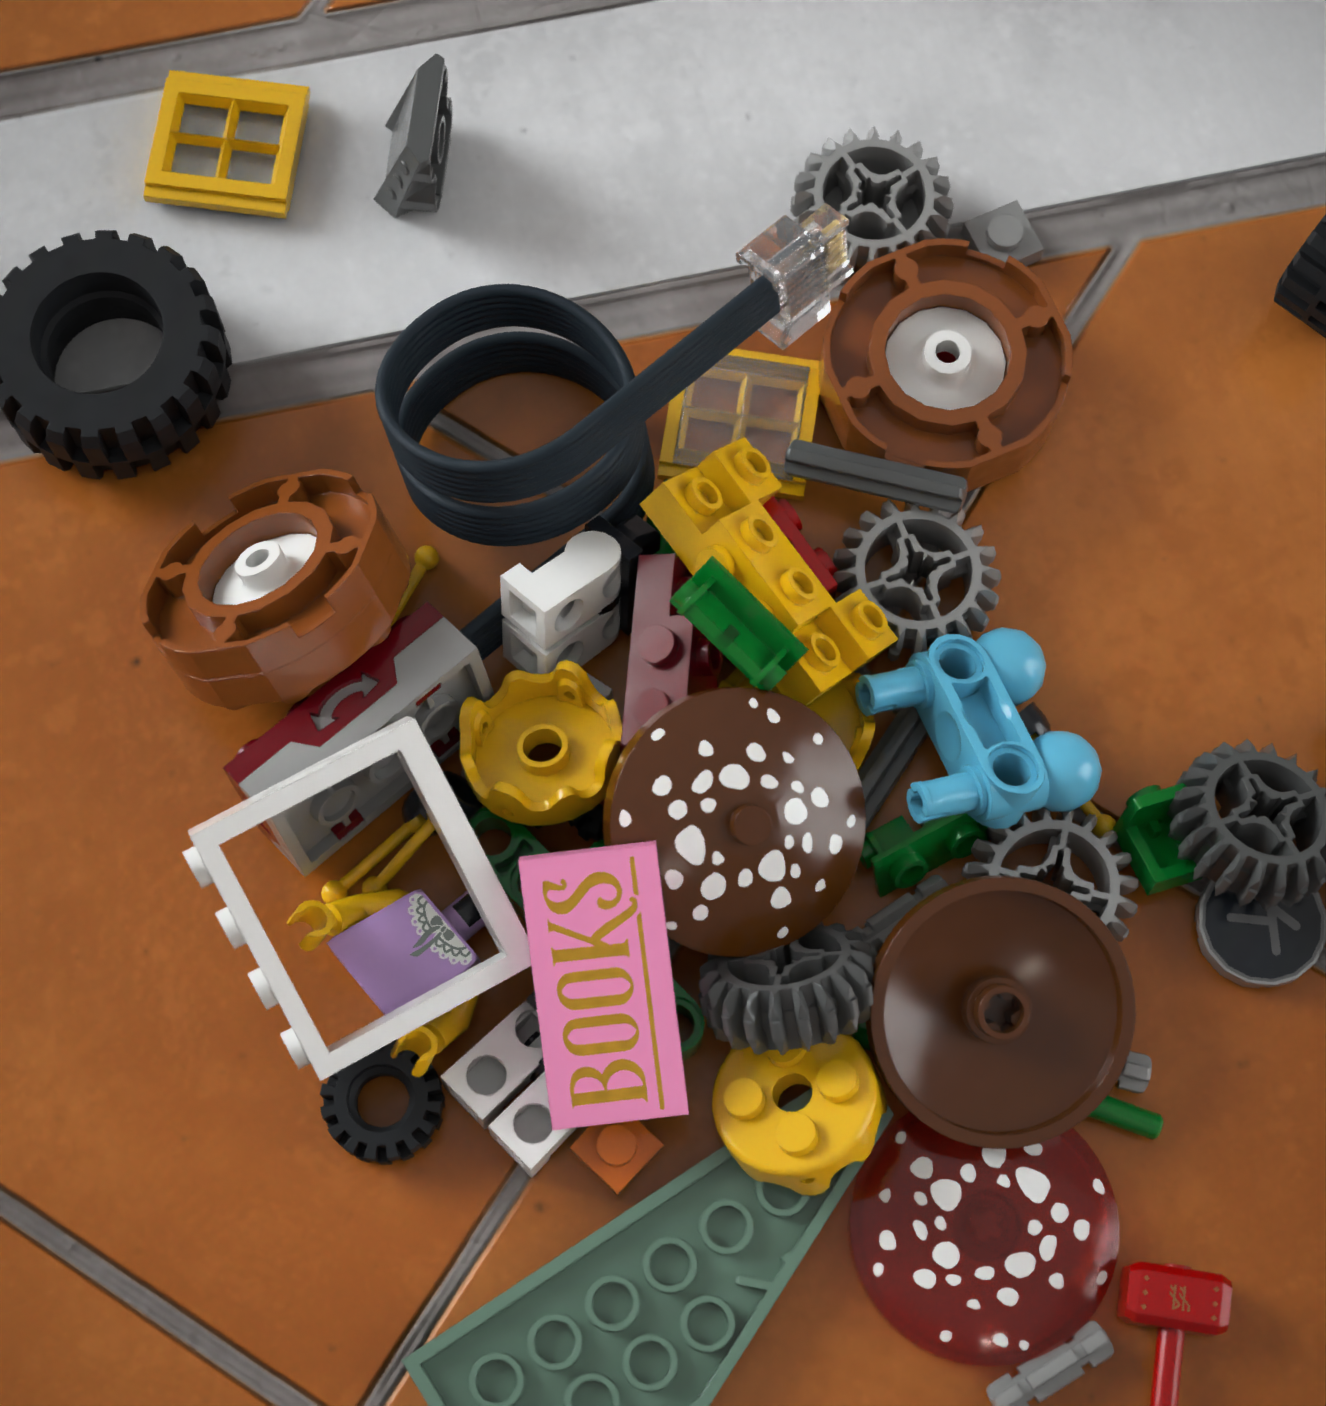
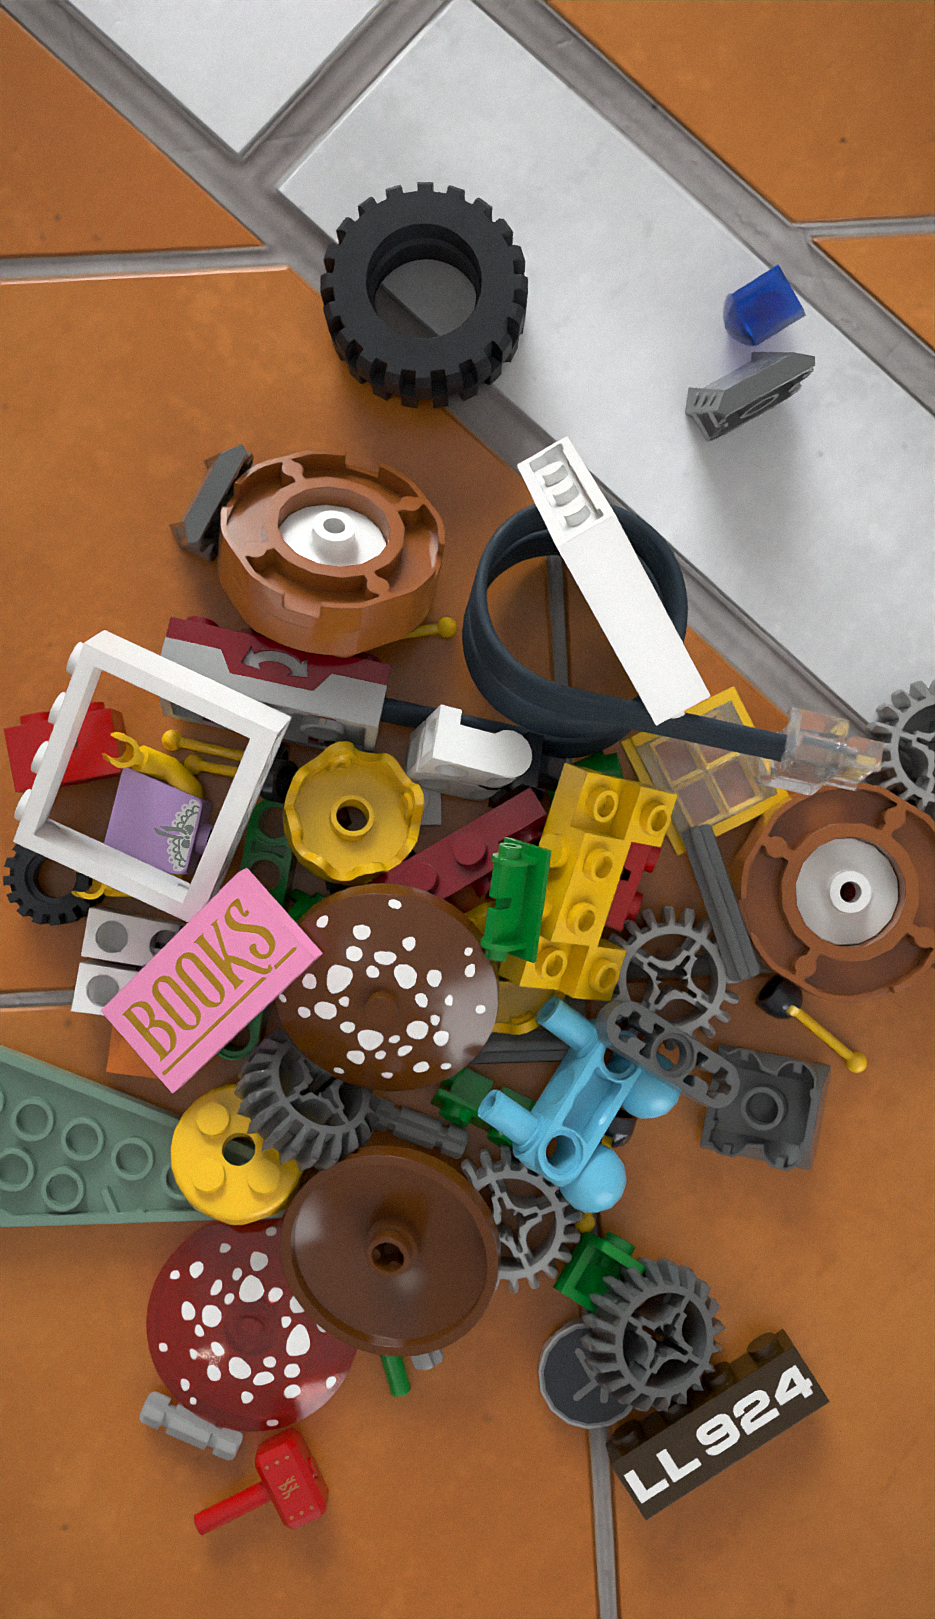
camera: 55 degrees right, 15 degrees up
yellow piece [143,70,311,219] -> none
none -> red brick [3,702,133,793]
none -> dark grey slope [169,444,255,563]
none -> white window [517,436,711,726]
none -> dark grey beam [596,1000,740,1108]
none -> dark grey slope [700,1043,831,1171]
none -> clear blue plate [723,264,806,346]
none -> hinge [755,974,867,1073]

